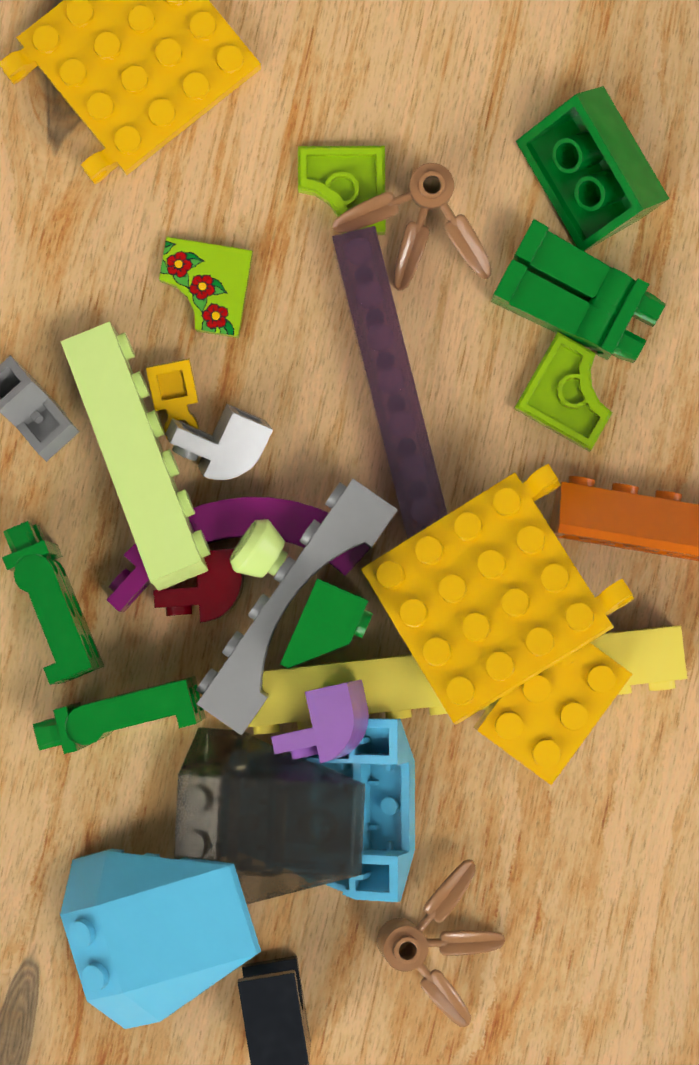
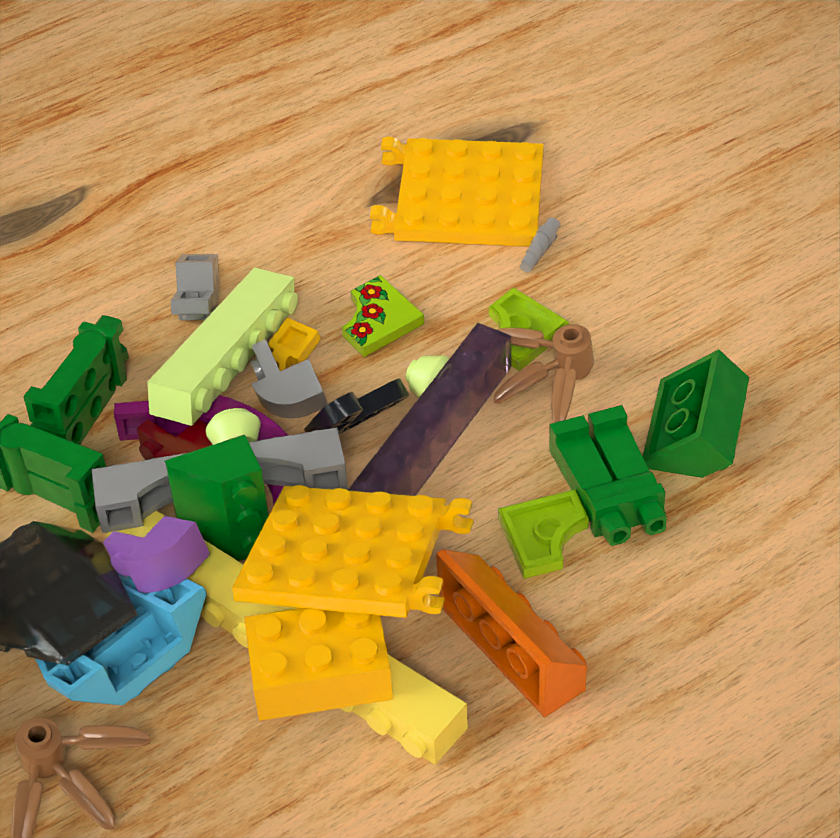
camera: 45 degrees right, 40 degrees down
none -> black beam [304,378,409,434]
none -> yellowish green cone [406,355,455,406]
none -> light grey animal [520,217,560,272]

